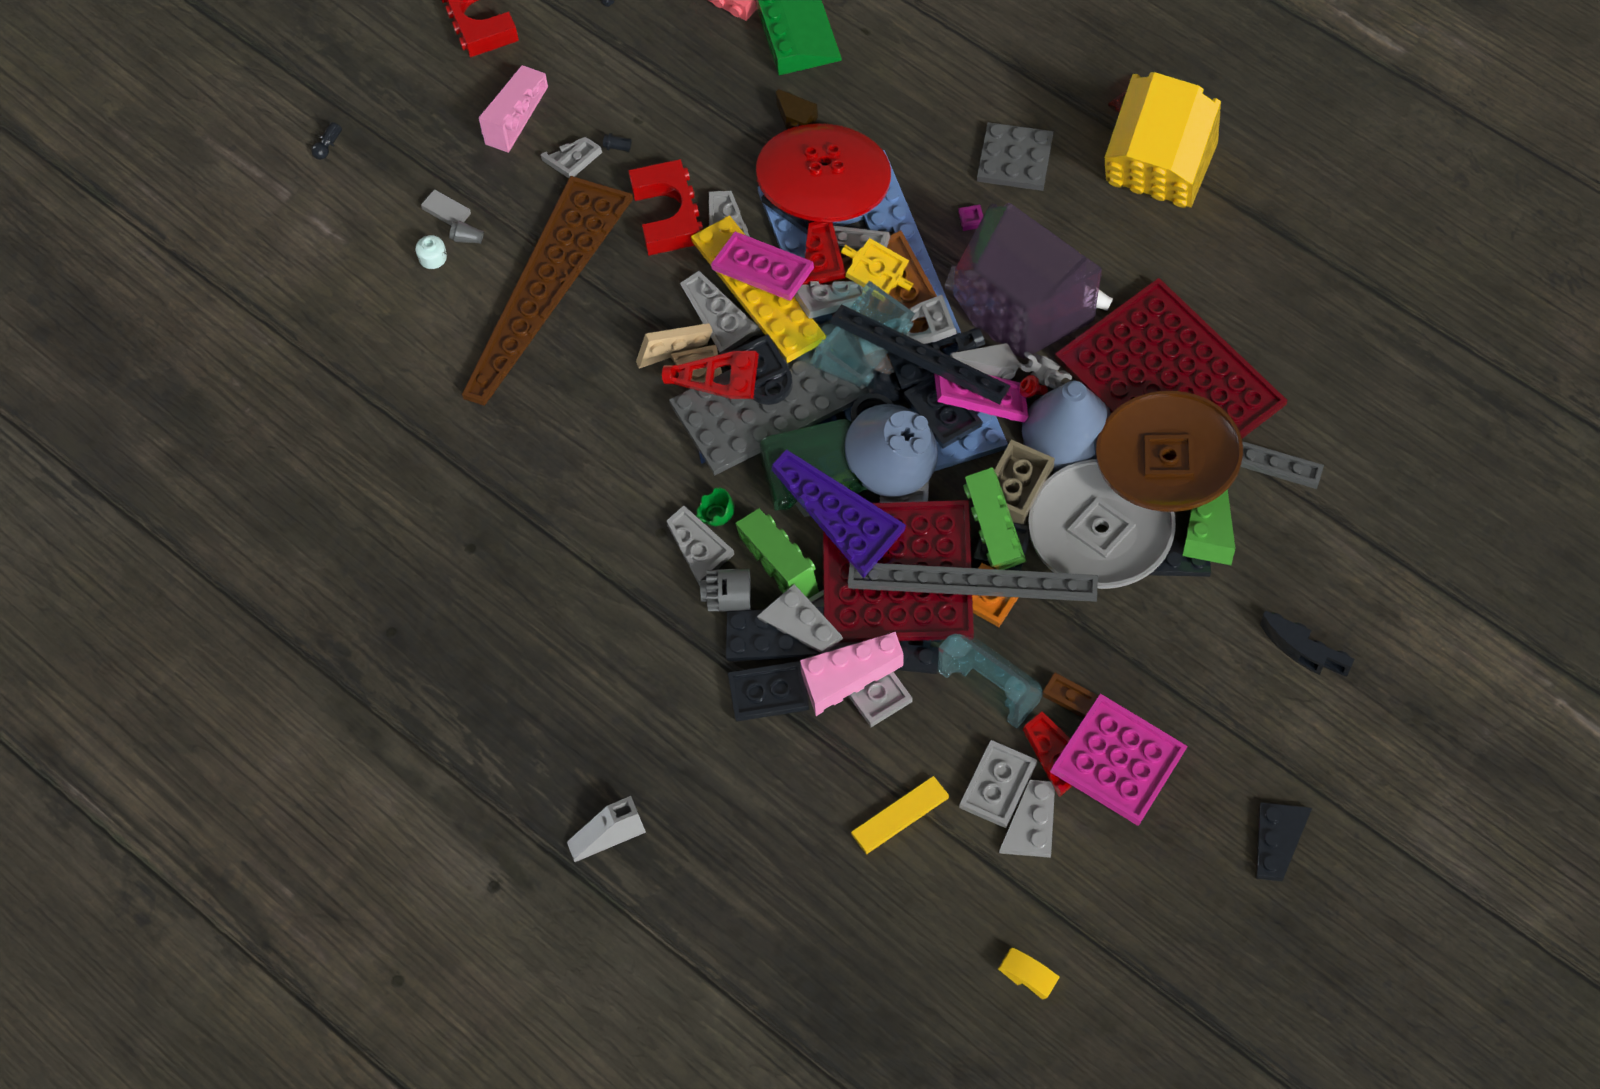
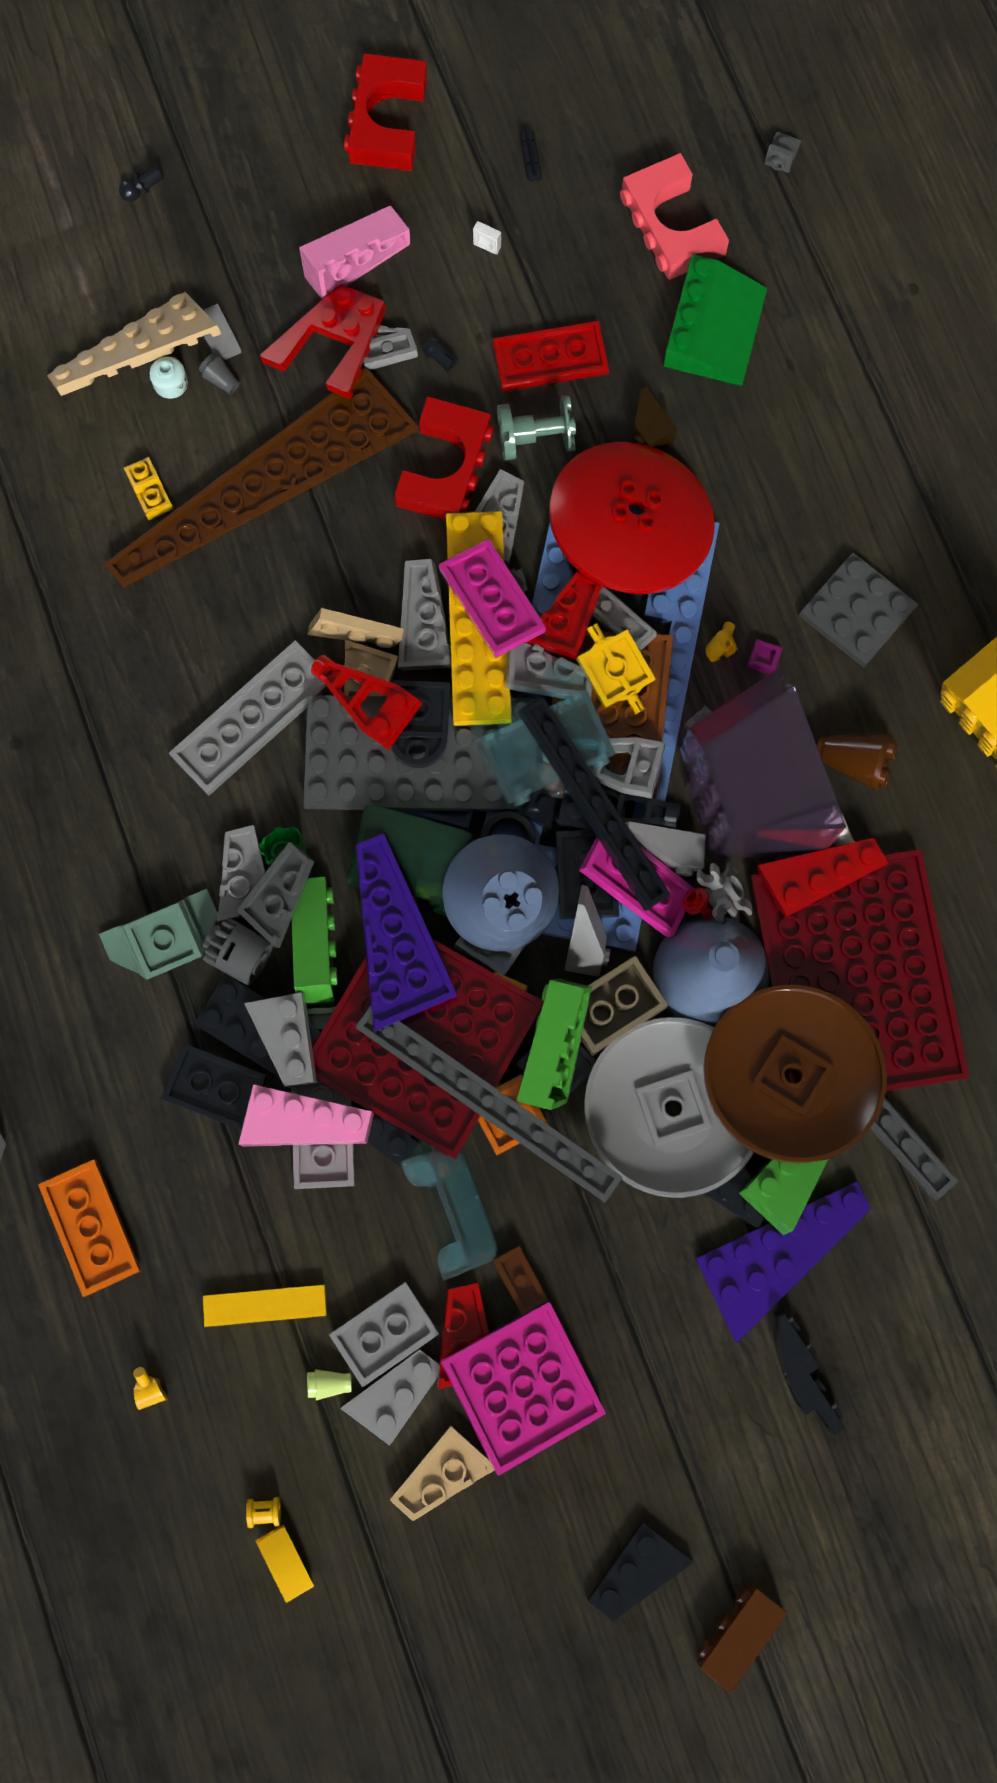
camera: 25 degrees right, 15 degrees up
none -> orange plate [38,1159,142,1297]
none -> tan wing [47,292,221,396]
none -> sand green piece [99,889,217,980]
none -> yellow slope [124,457,174,520]
none -> yellow piece [133,1367,168,1410]
none -> light grey plate [169,640,328,796]
none -> dark grey wing [236,842,314,948]
none -> yellow bush [246,1497,281,1528]
none -> red wing [260,284,387,399]
none -> yellowish green cone [307,1369,351,1401]
none -> tan wing [390,1425,494,1521]
none -> white tile [473,221,501,254]
none -> red tile [492,321,609,392]
none -> sand green piece [497,395,576,461]
none -> light grey slope [565,885,611,977]
none -> dark purple wing [695,1181,871,1343]
none -> reddish brown brick [696,1583,787,1694]
none -> yellow piece [705,622,738,662]
none -> red wing [757,838,888,918]
none -> reddish brown cone [815,734,899,791]

